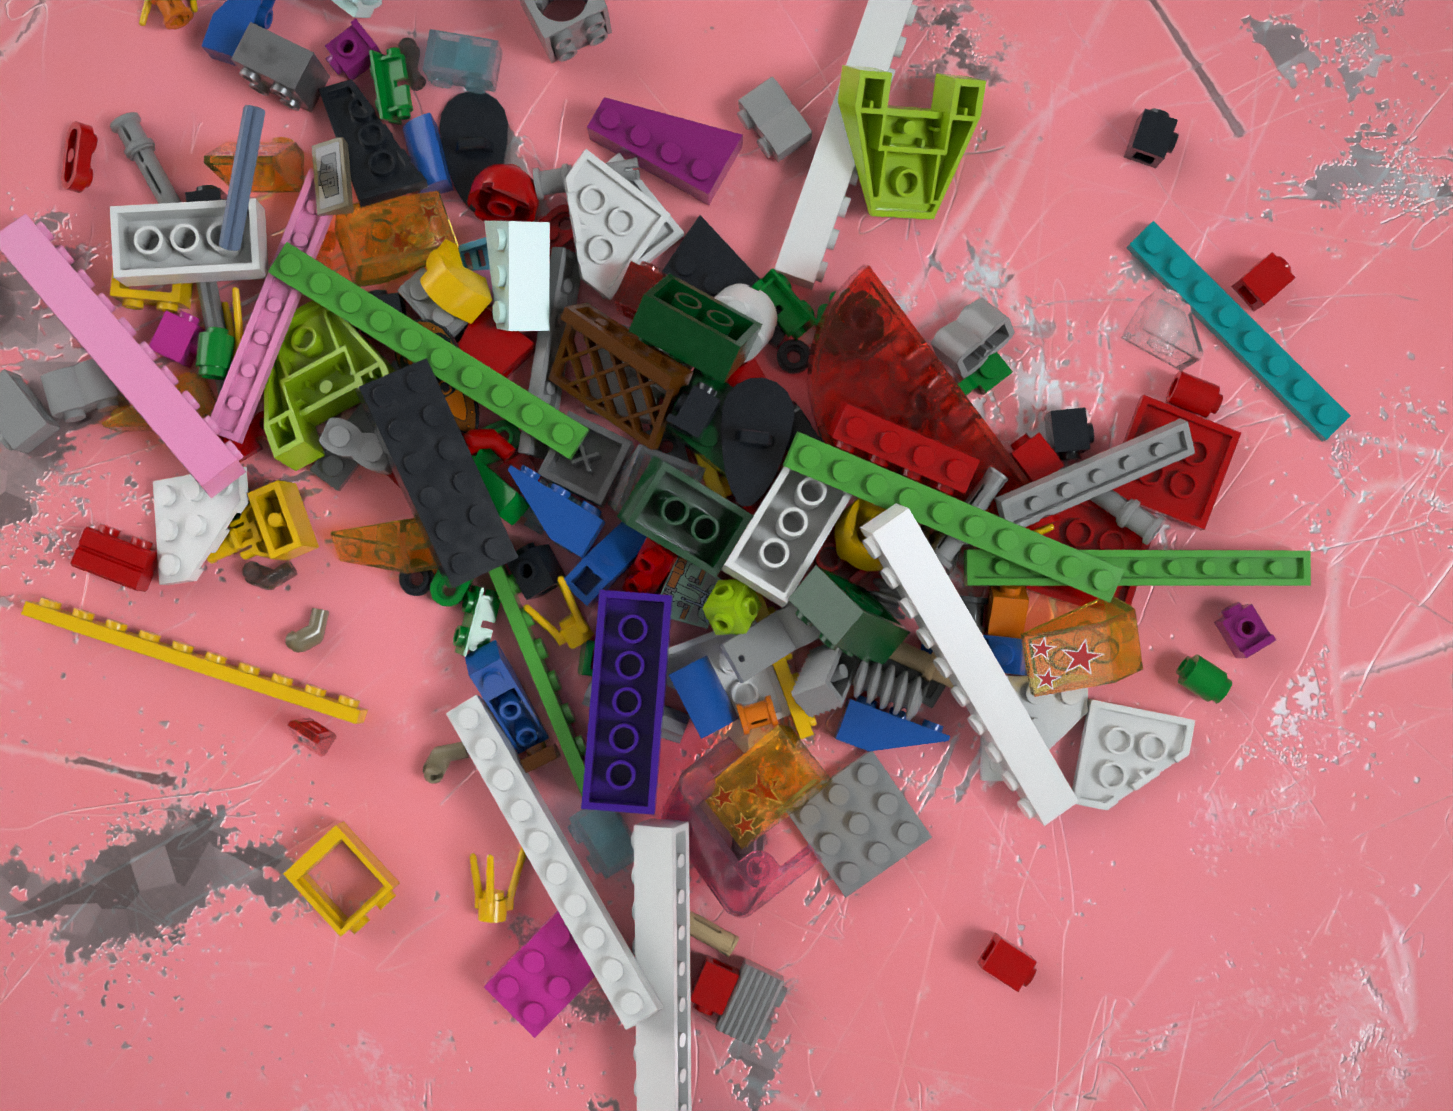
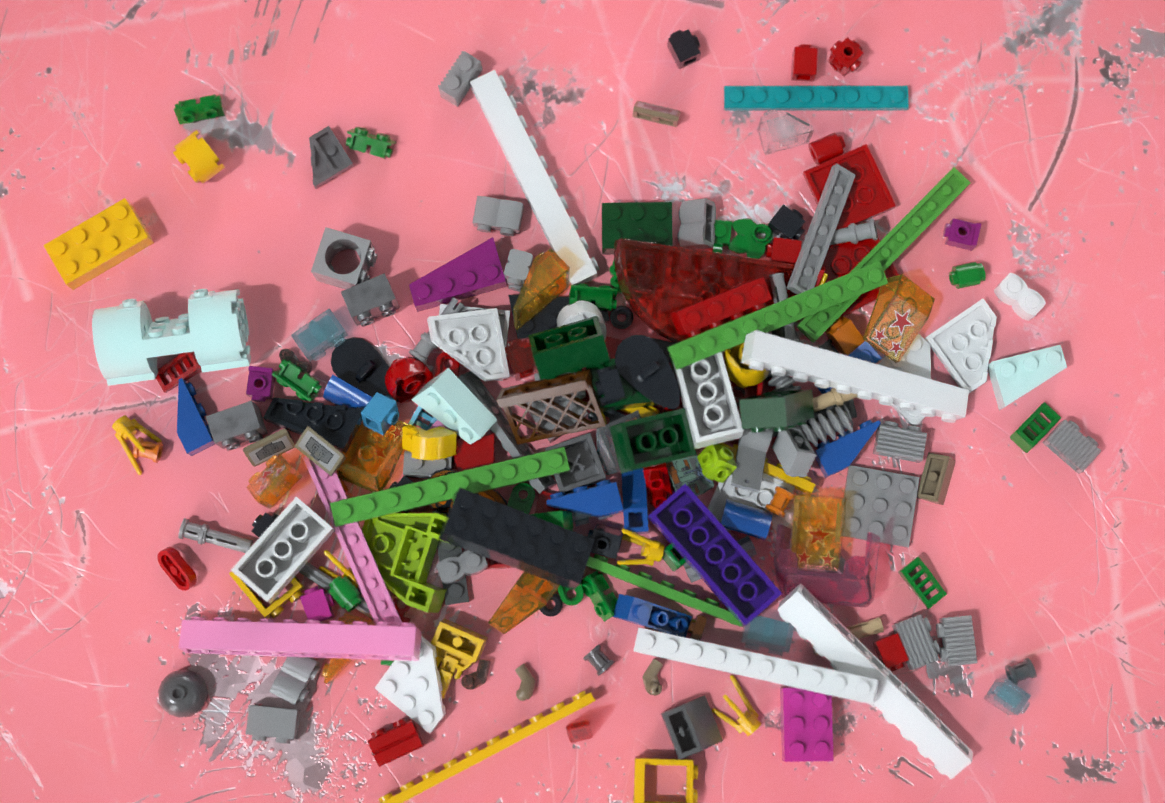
camera: 45 degrees left, 5 degrees down
sand blue axle [219,105,265,251] -> none
red arm [464,429,516,462] -> none
lime wedge [838,65,986,219] -> none
red brick [977,933,1037,992] -> none
none -> slope [243,429,295,467]
none -> flat silver brick [341,273,400,327]
none -> dark azure brick [361,392,399,436]
none -> light grey brick [504,249,535,292]
none -> clear yellow slope [513,248,570,330]
none -> dark grey bush [583,644,614,676]
none -> dark green brick [601,202,673,255]
none -> dark tan slope [633,101,681,127]
none -> dark grey slope [660,696,723,759]
none -> green plate [728,219,773,261]
none -> red brick [828,37,864,77]
none -> light grey brick [873,421,927,463]
none -> green slope [898,556,947,609]
none -> dark tan slope [916,452,956,505]
none -> light grey brick [936,615,978,666]
none -> light aqua wedge [988,345,1067,411]
none -> white brick [994,273,1046,321]
none -> green slope [1010,402,1061,453]
none -> light grey brick [1043,420,1101,474]

